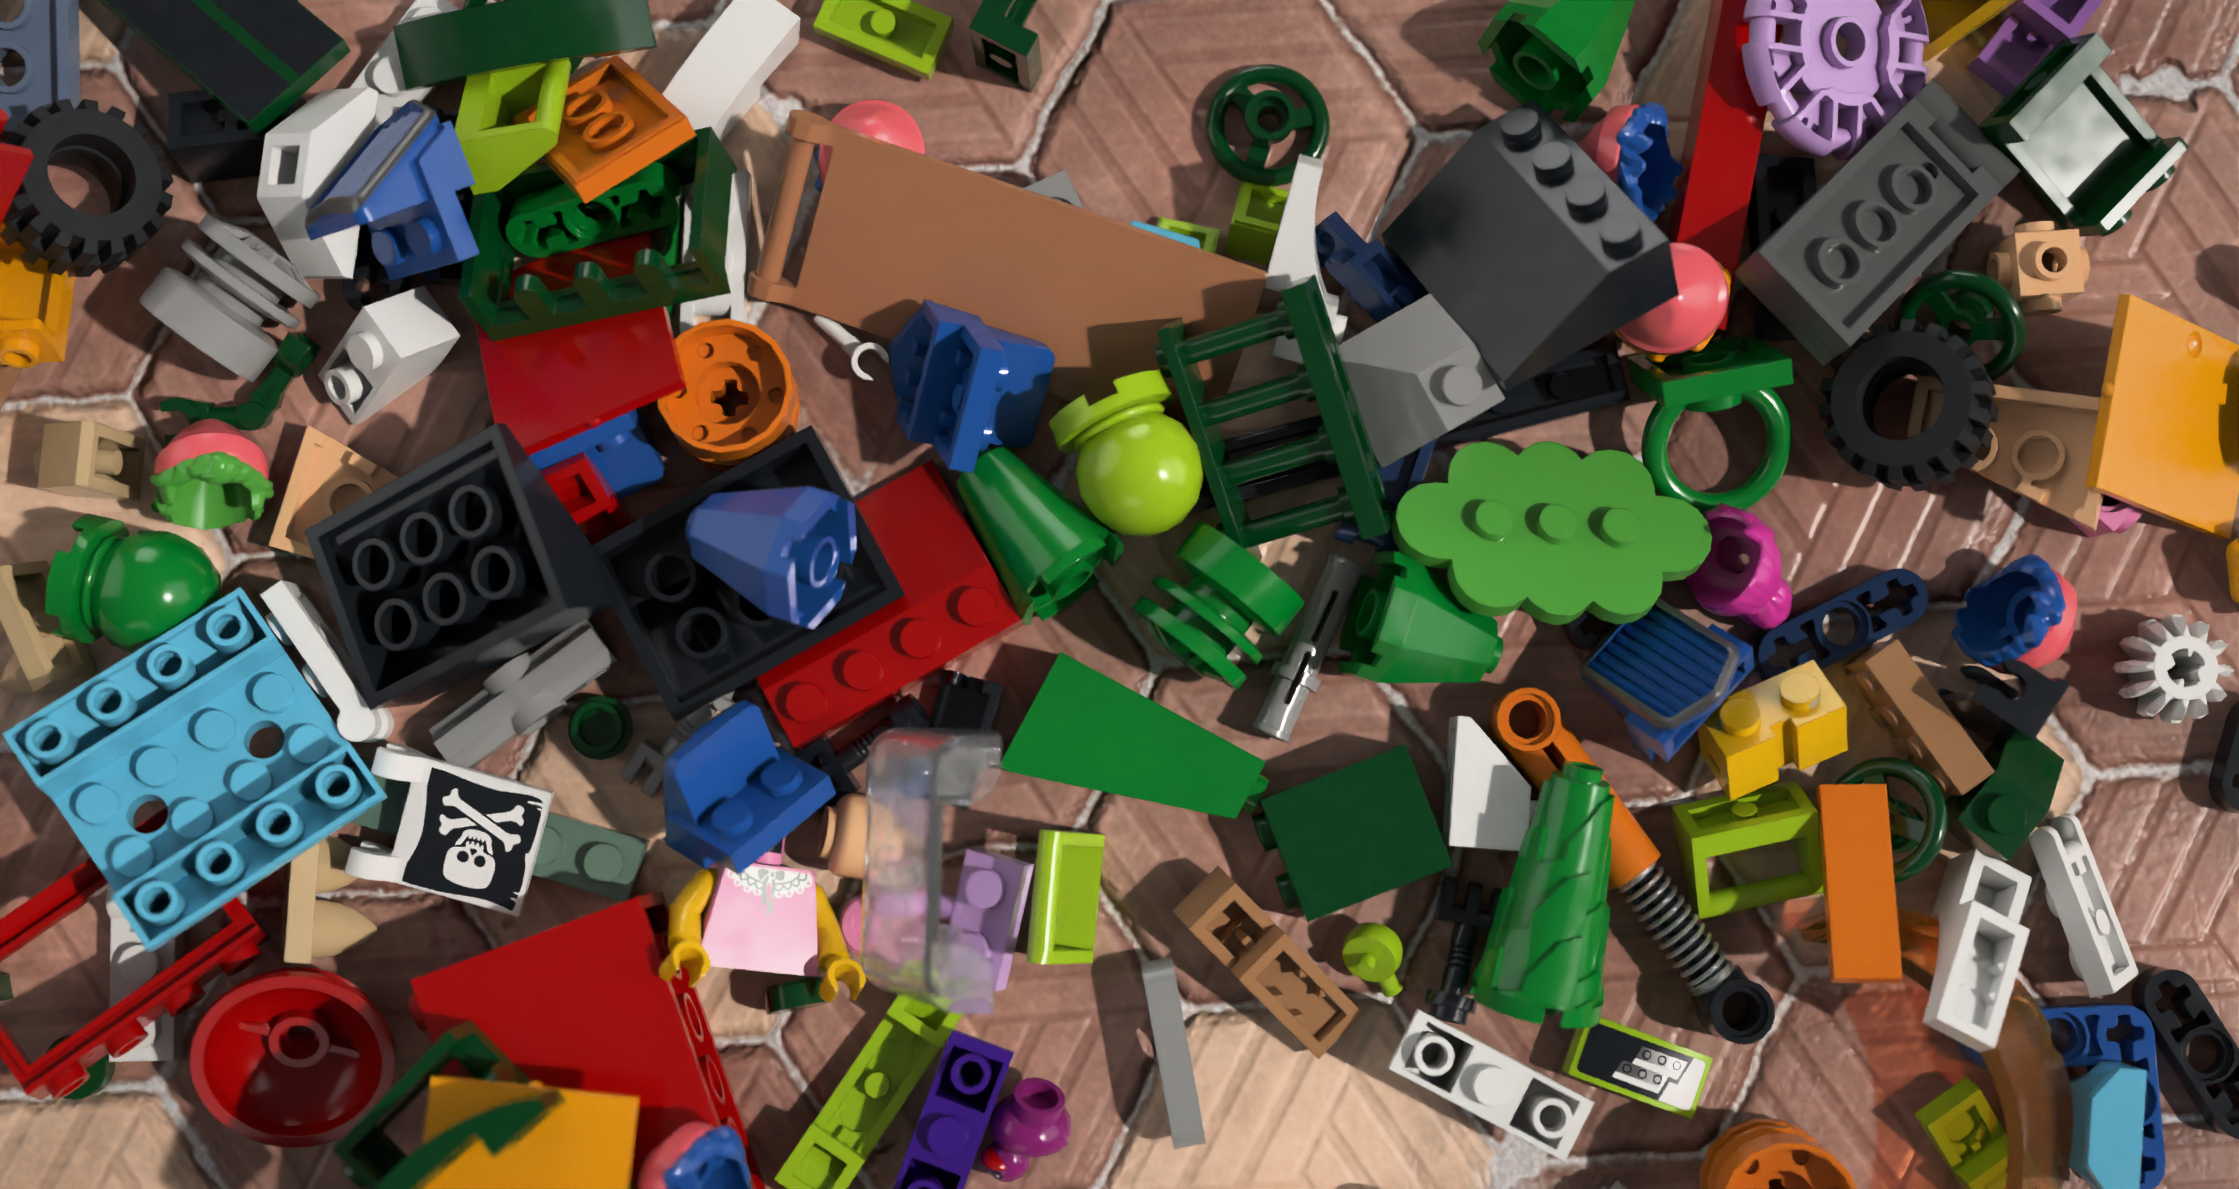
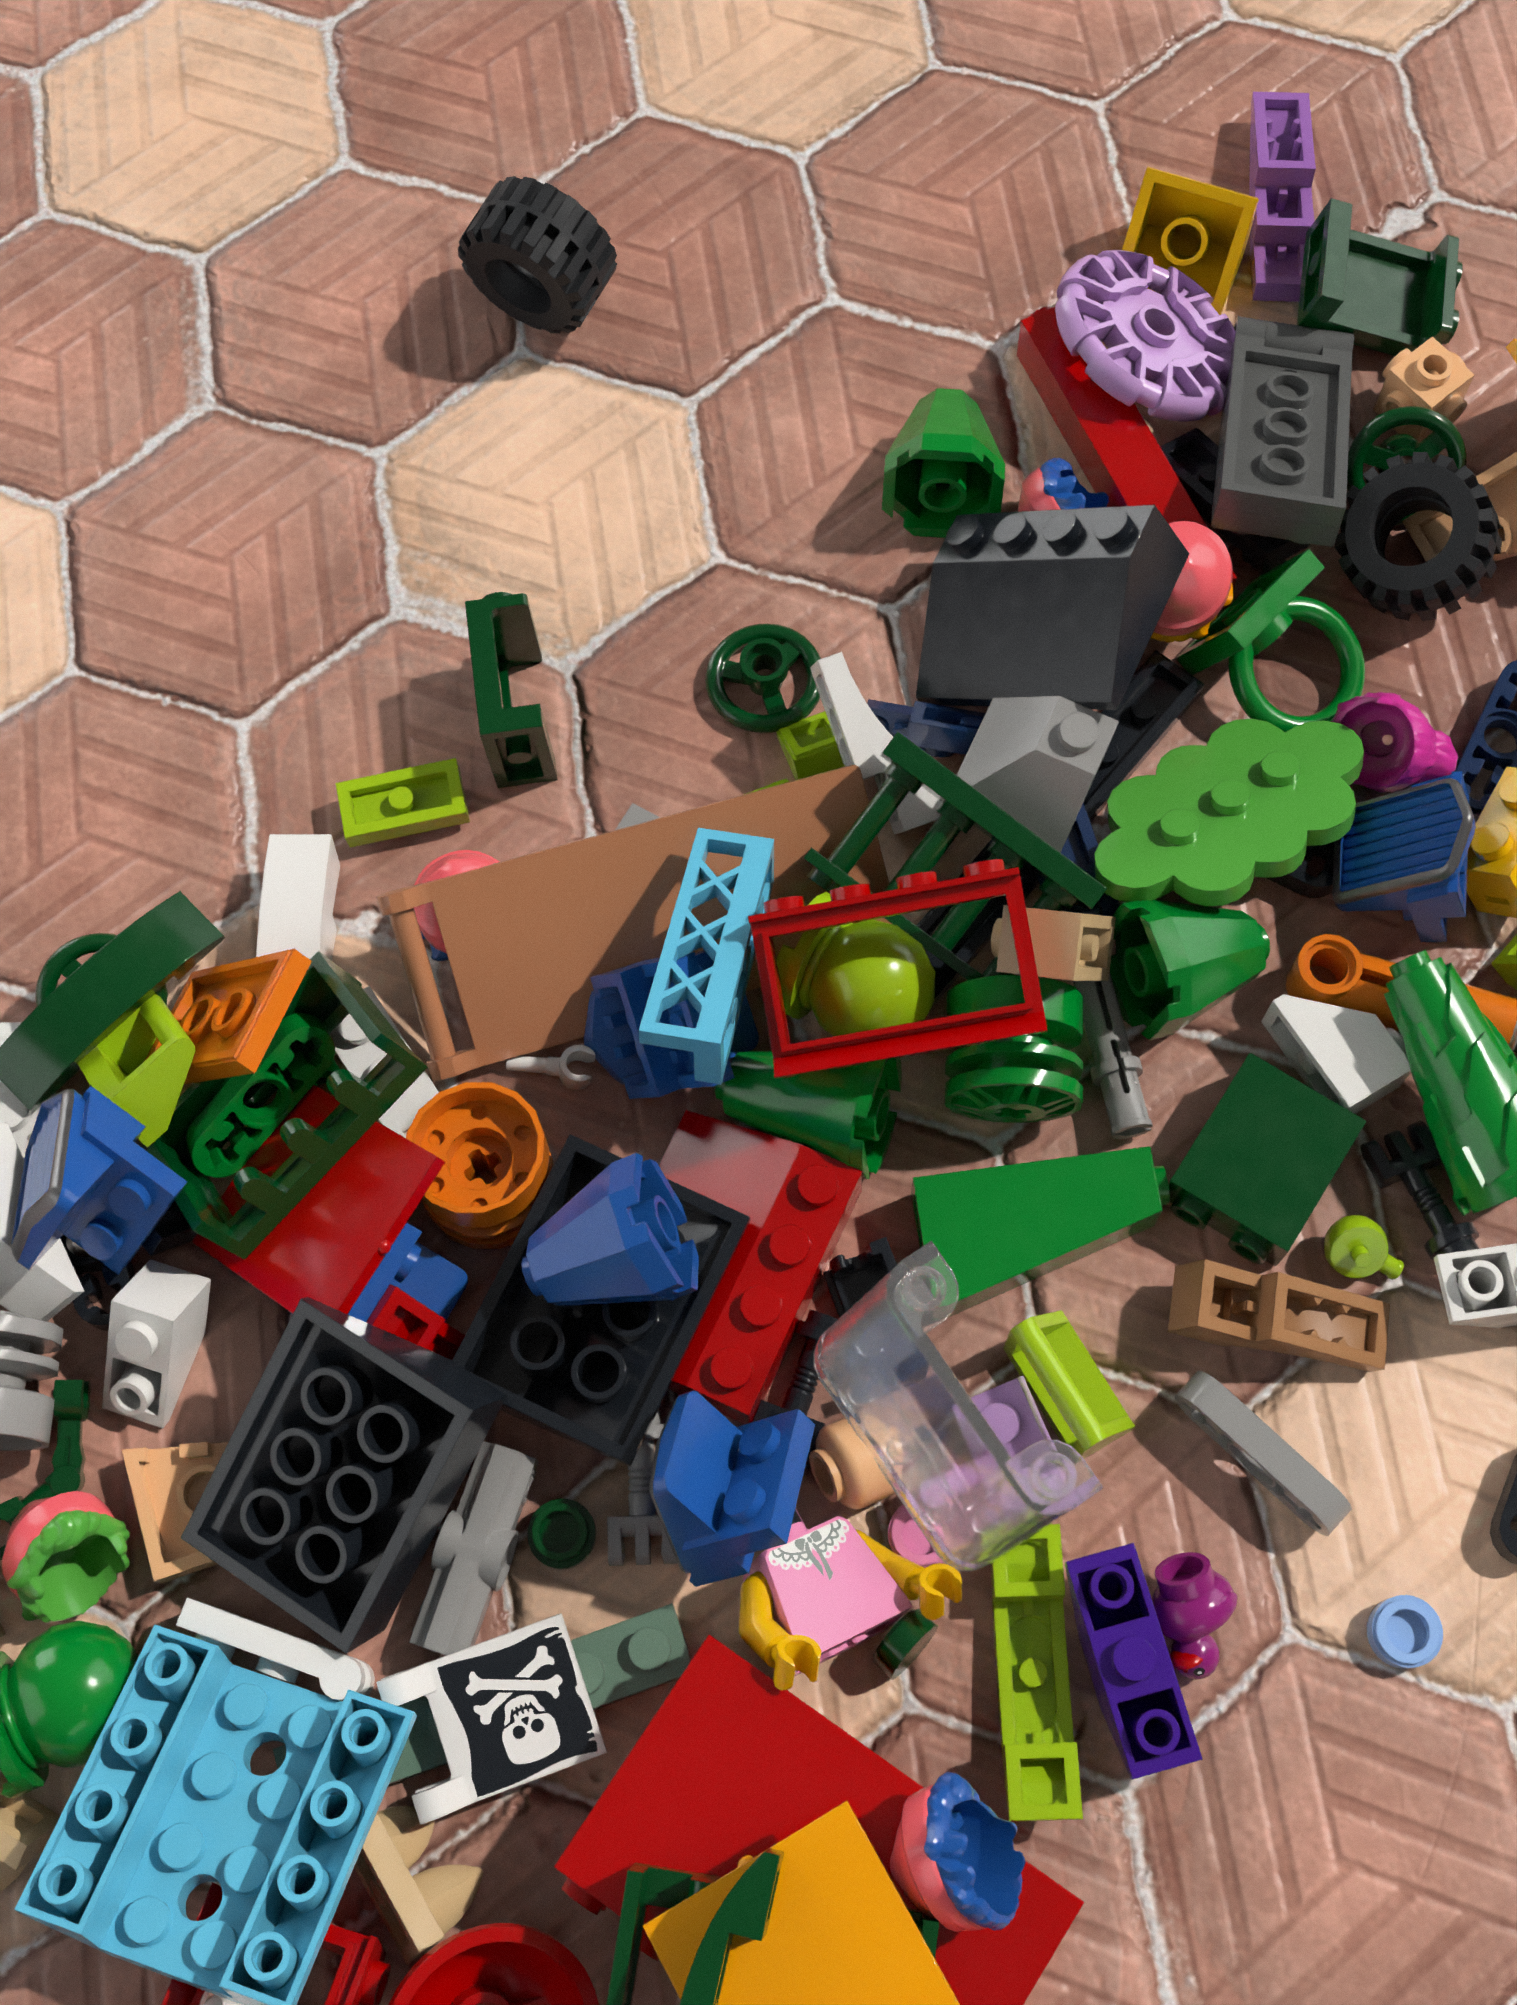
camera: 30 degrees left, 15 degrees down
none -> medium azure fence [639,828,774,1085]
none -> red window [748,859,1048,1078]
none -> tan slope [991,905,1116,981]

